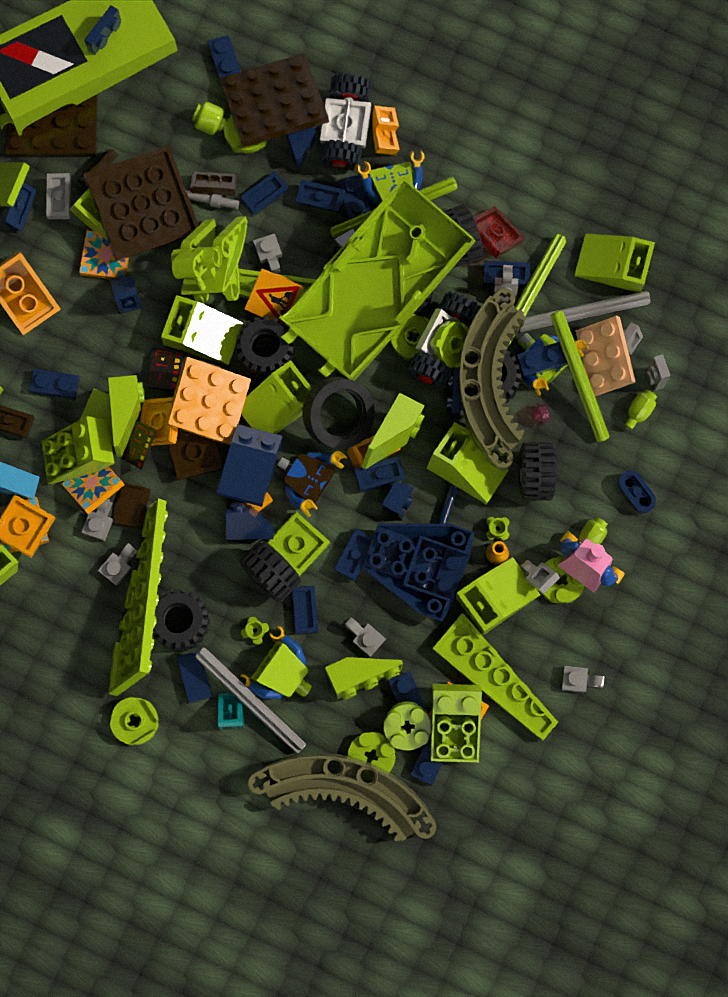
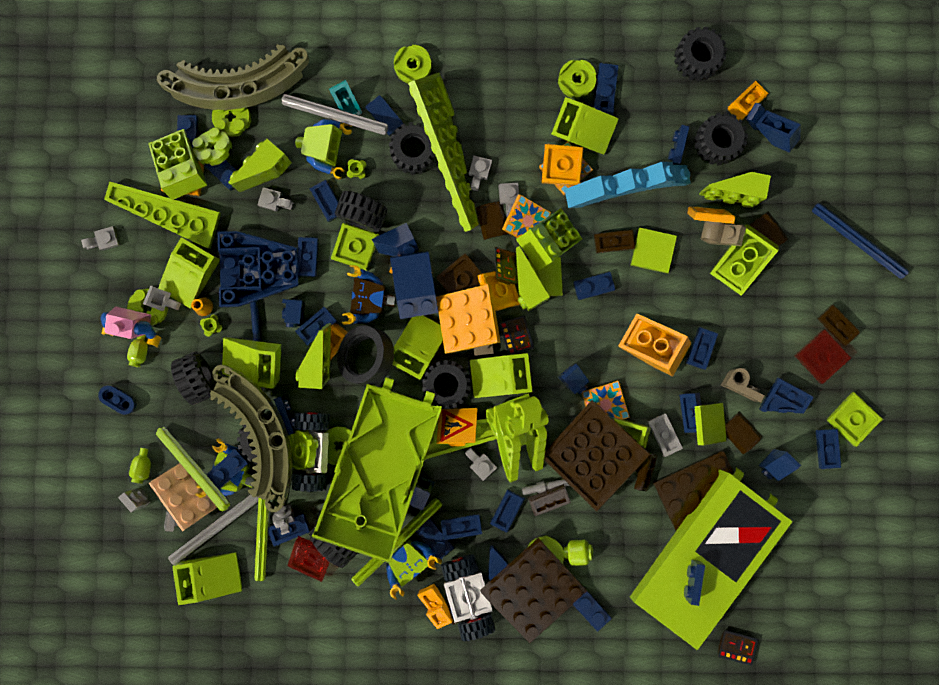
camera: 160 degrees right, 10 degrees up
clear pink plate [533,403,551,425] -> none

